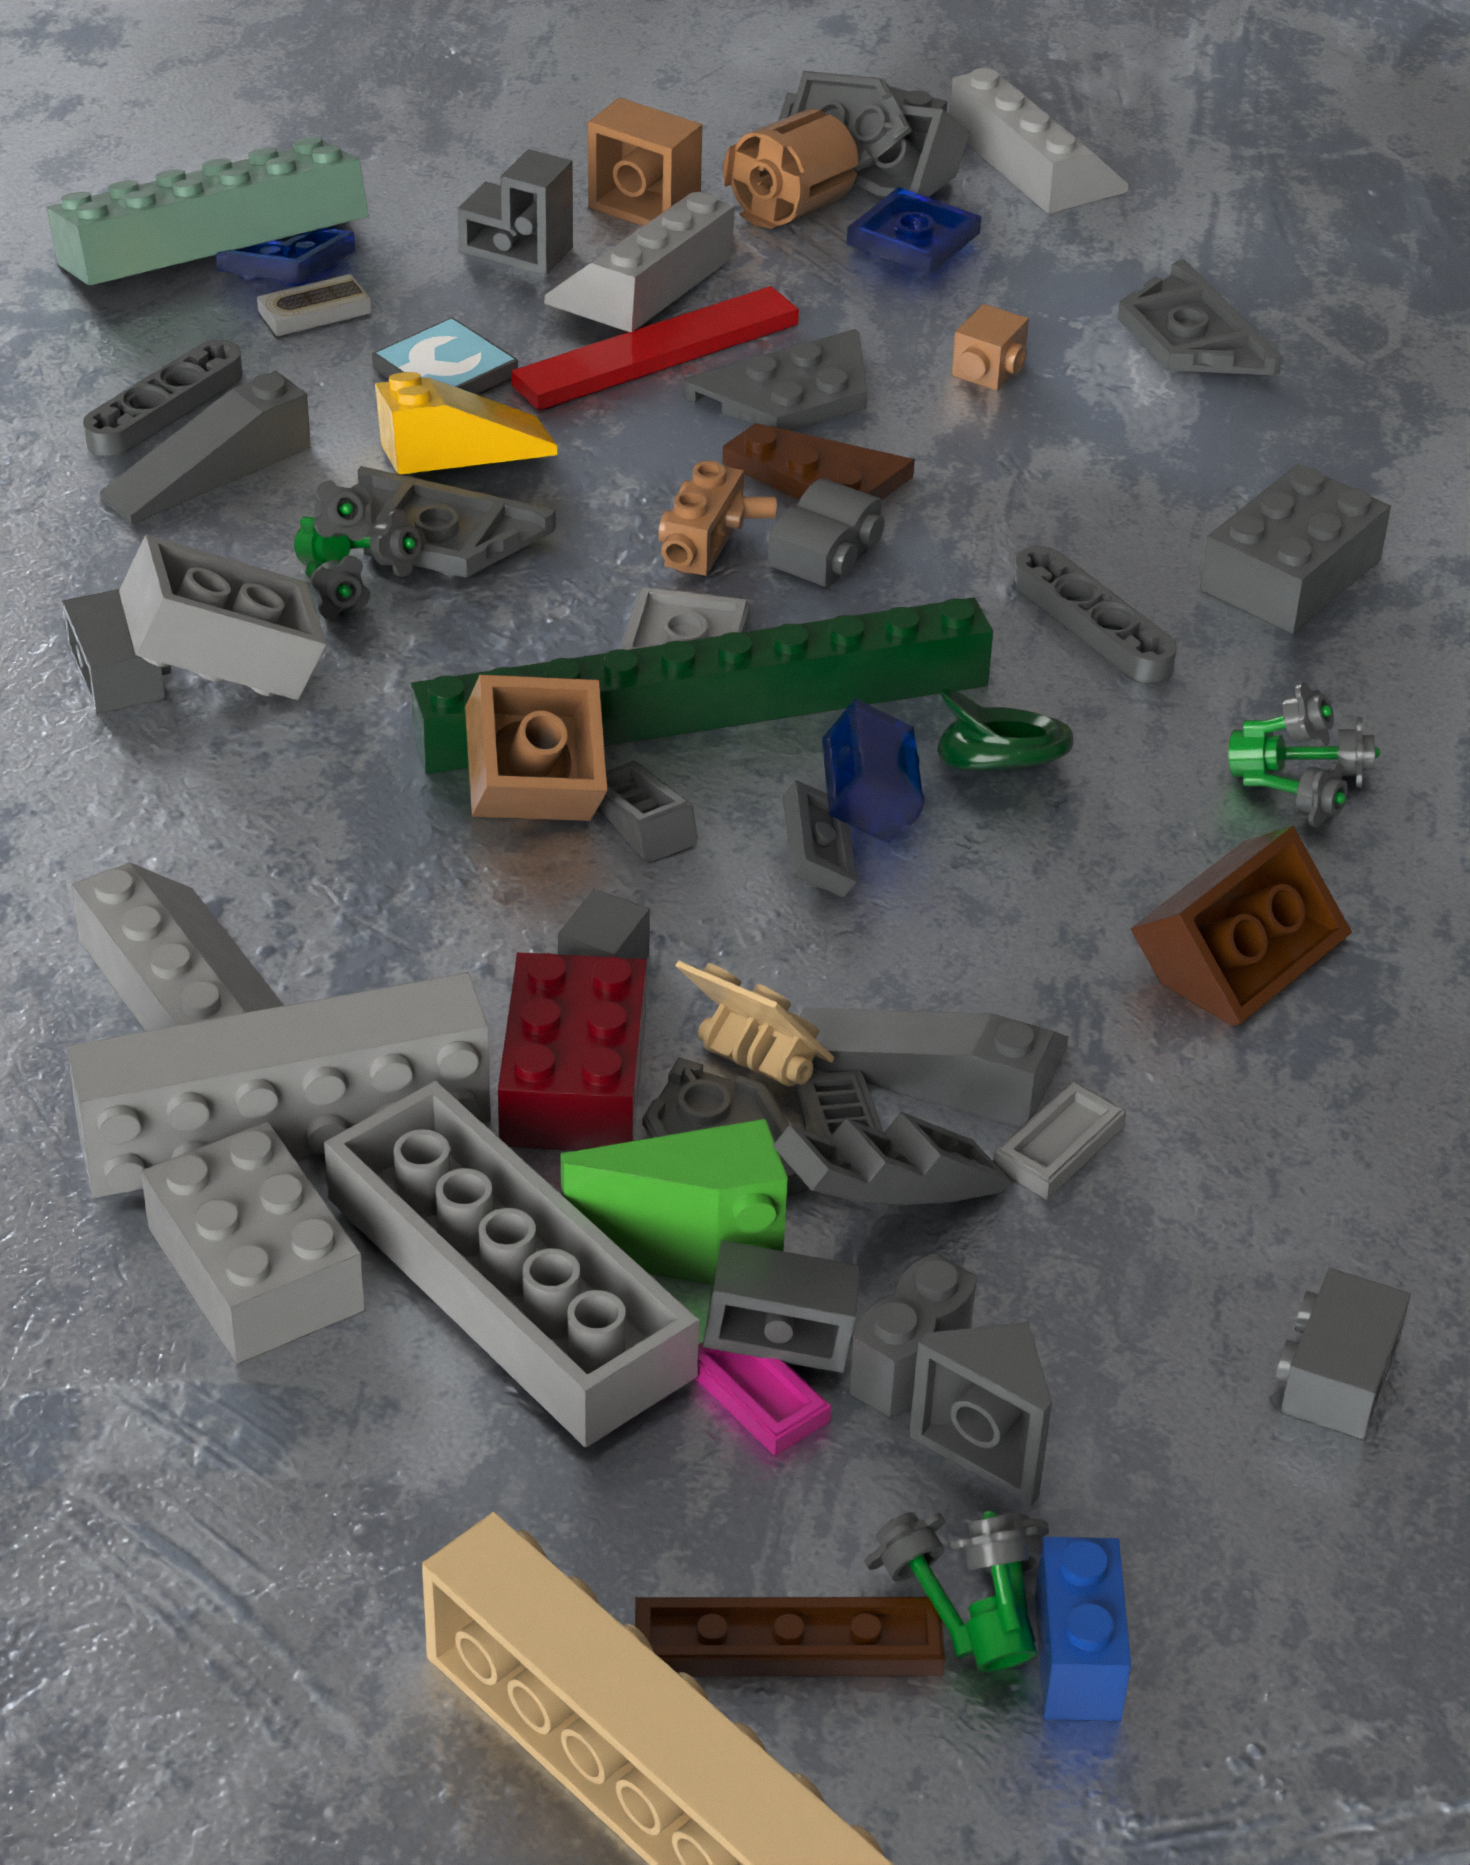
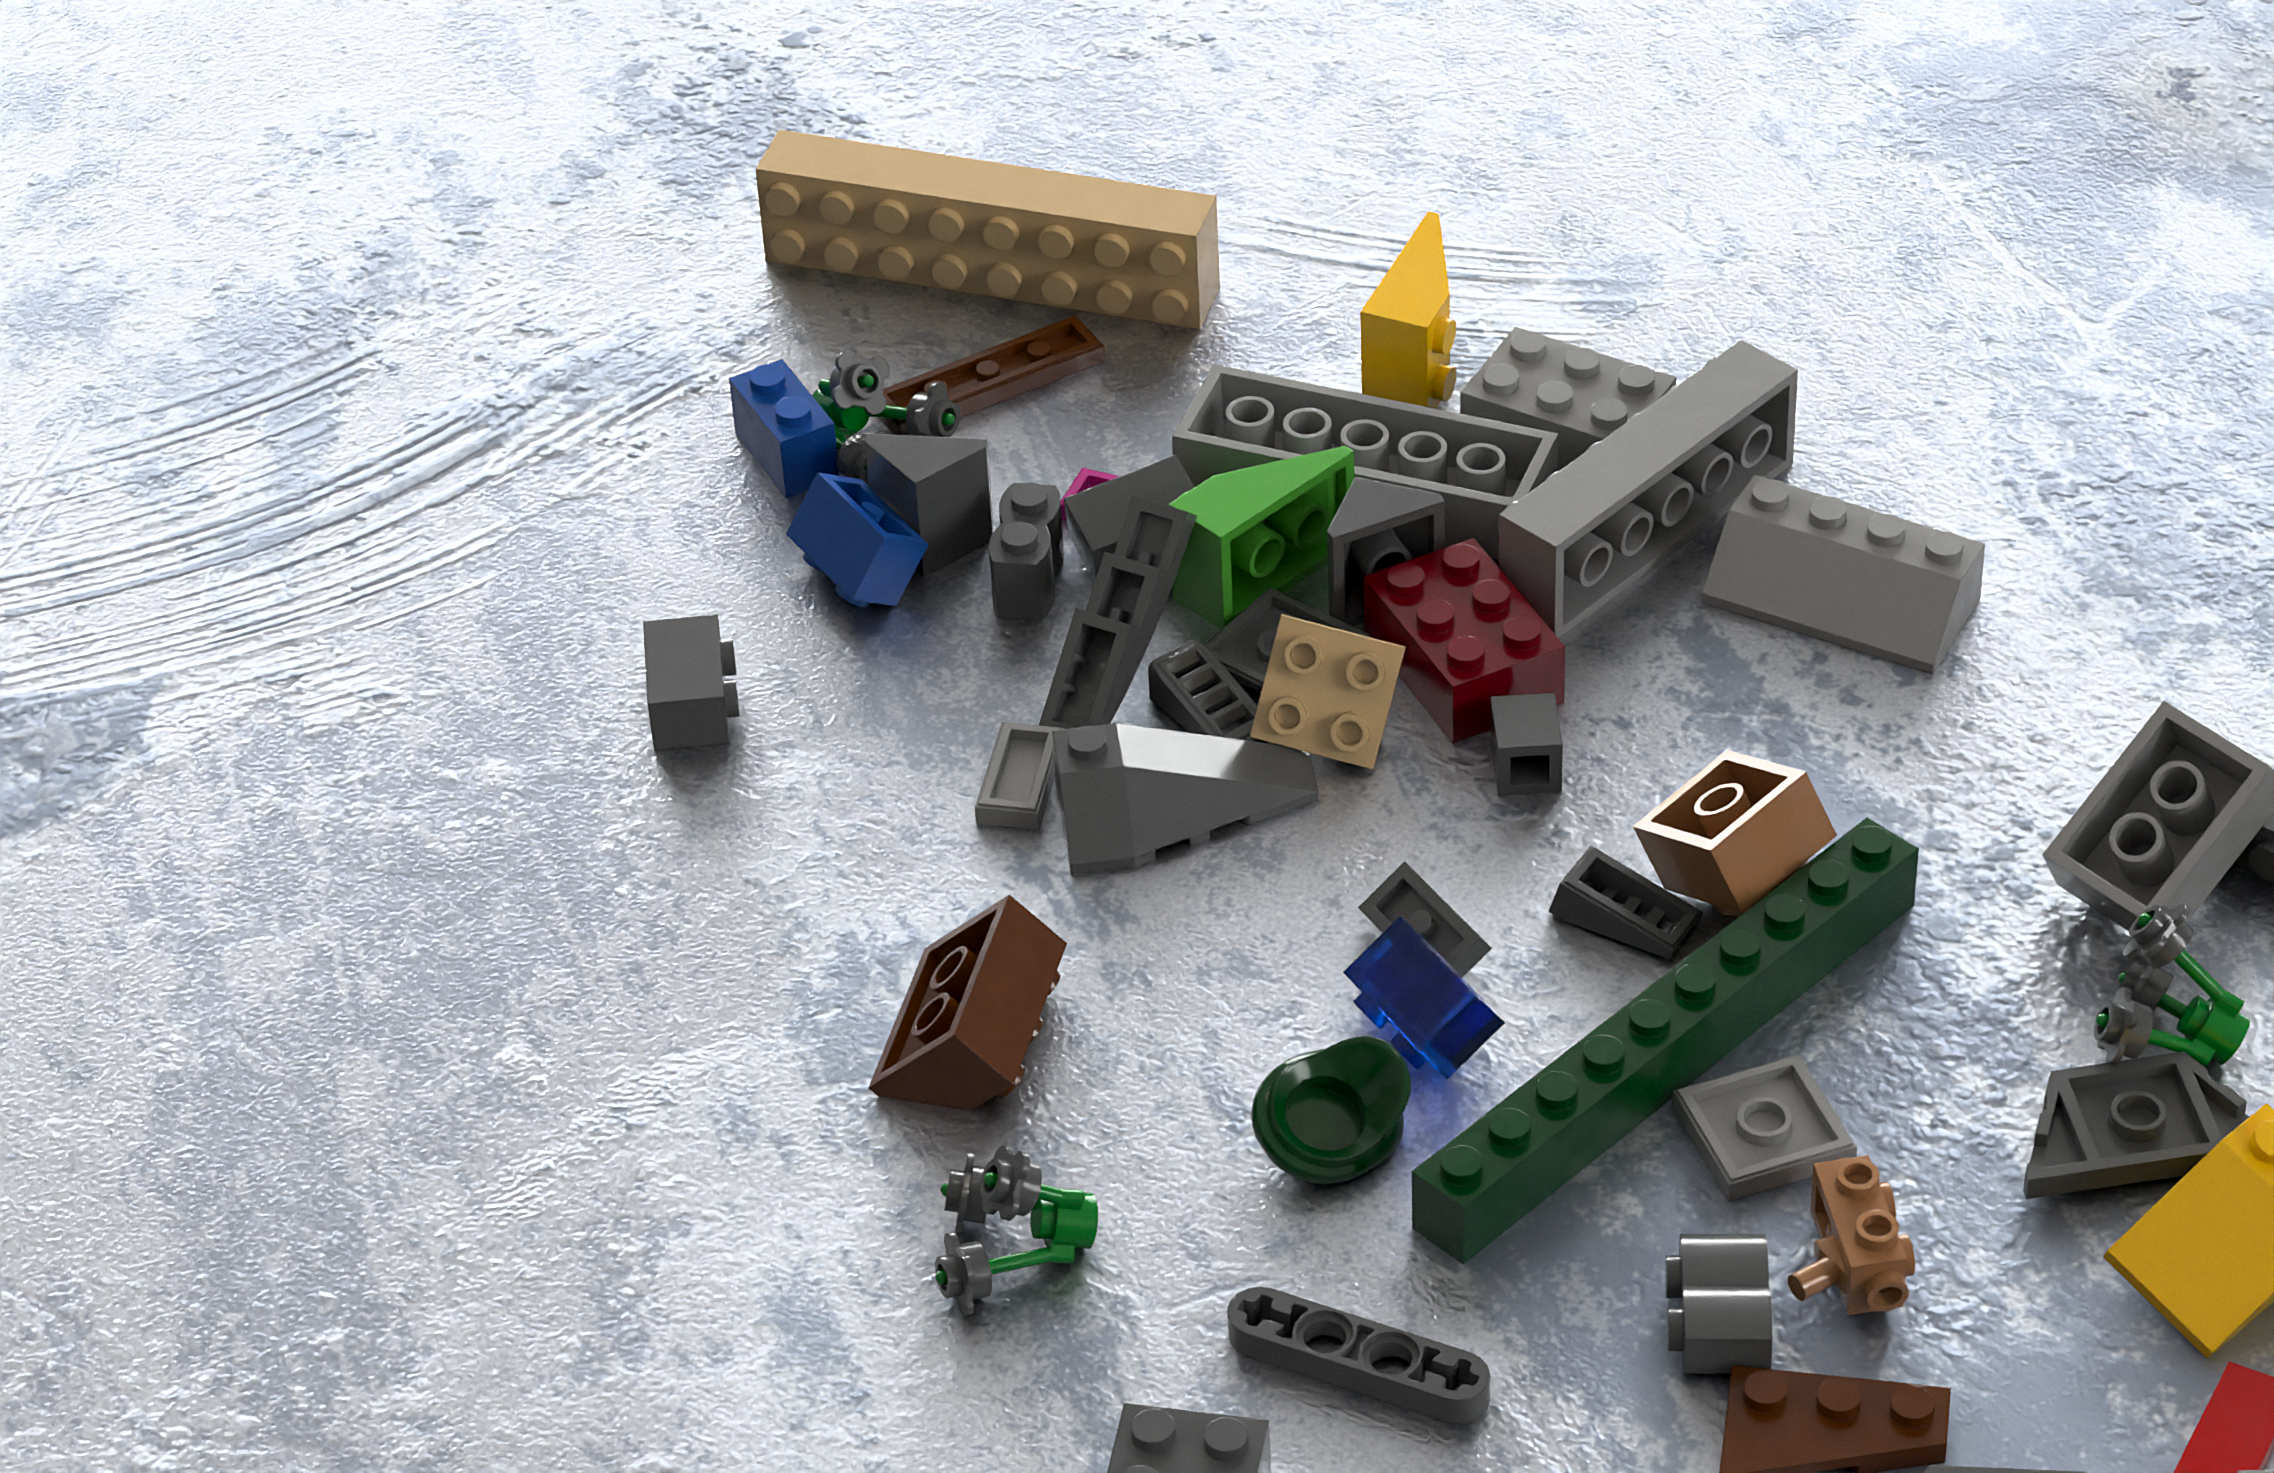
camera: 155 degrees right, 0 degrees up
none -> blue brick [786,472,929,607]
none -> dark grey slope [1327,477,1445,627]
none -> yellow slope [1360,211,1456,409]

